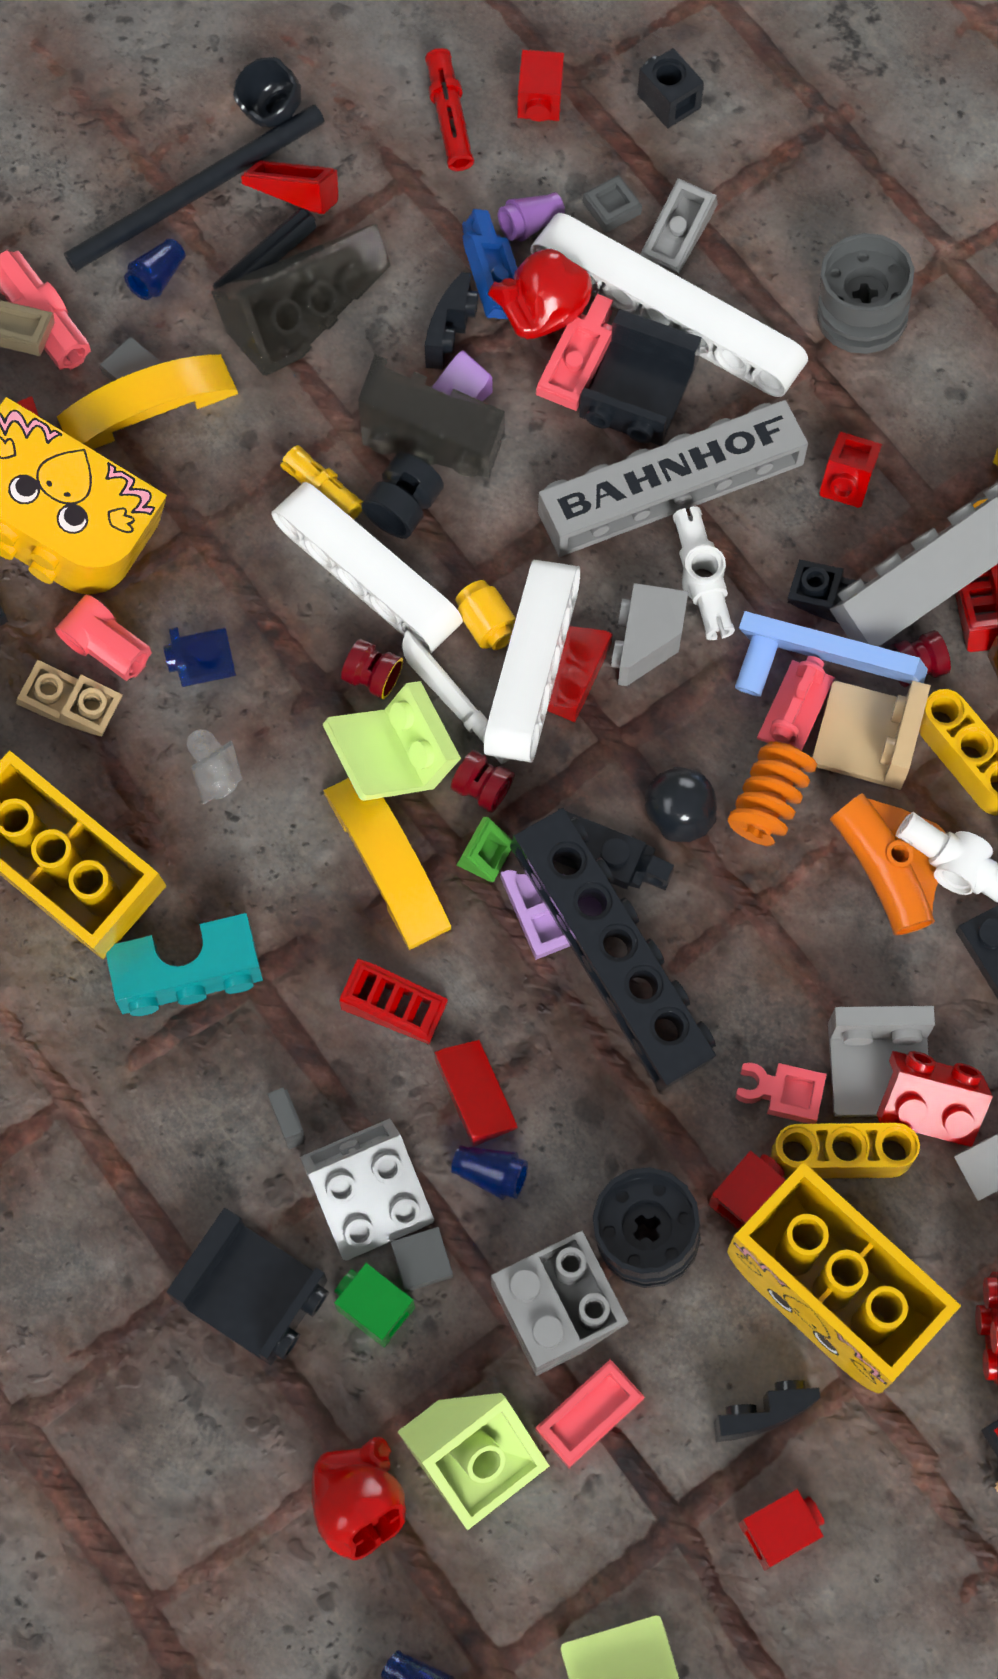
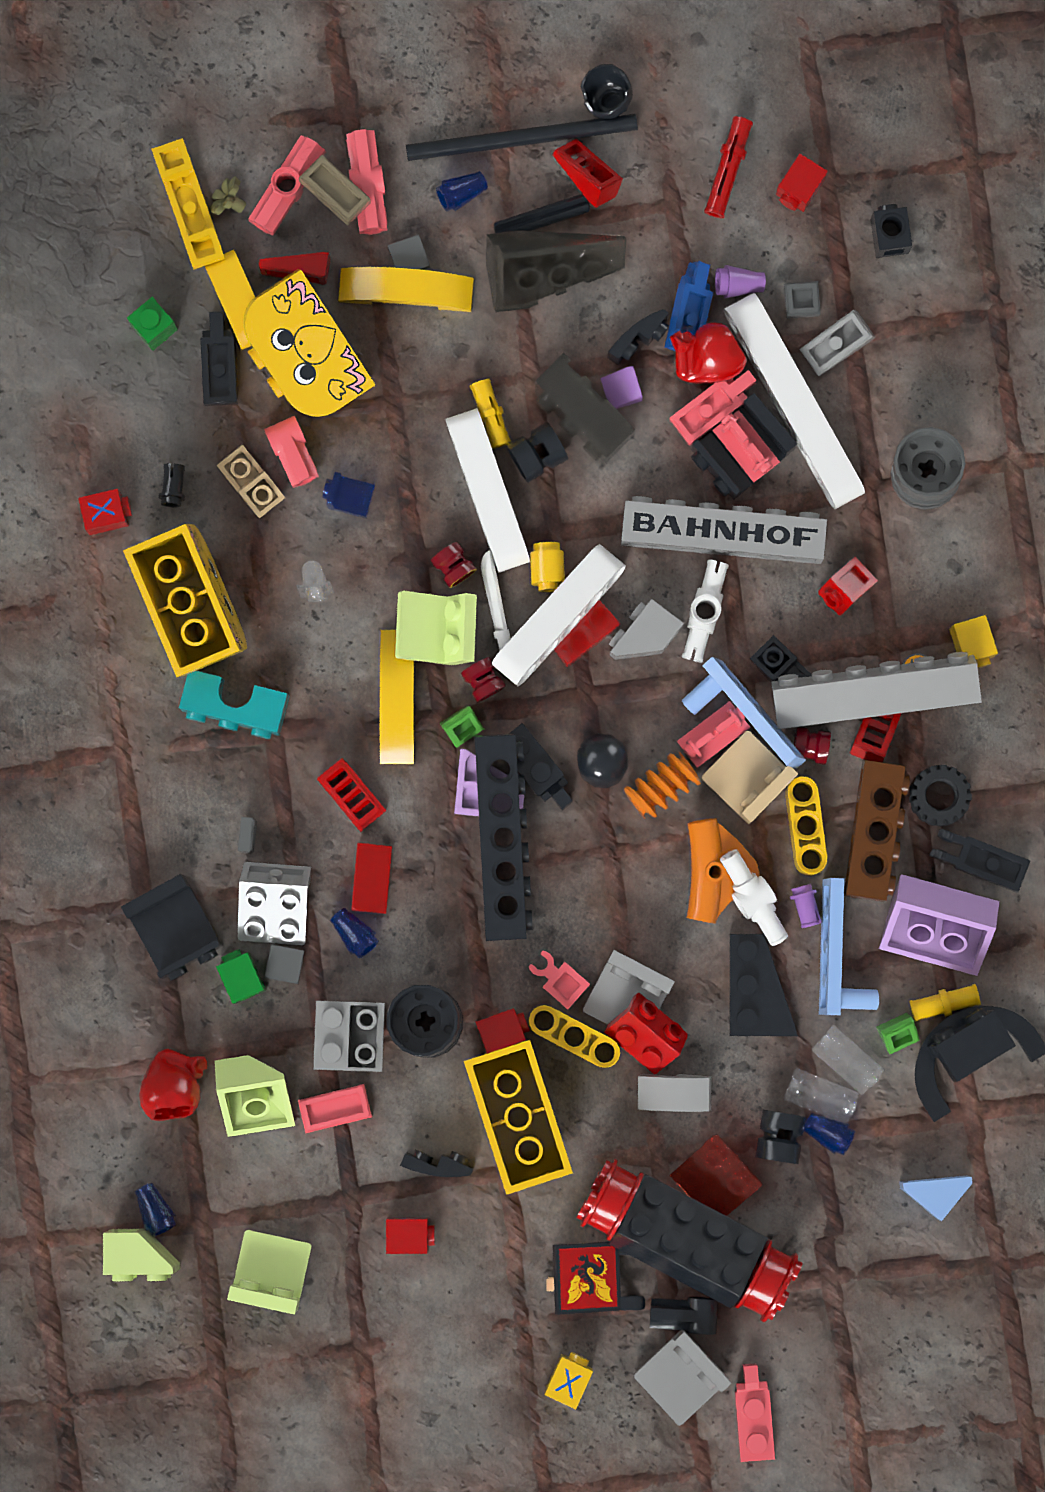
camera: 30 degrees right, 15 degrees up
none -> coral hinge [712,410,780,483]

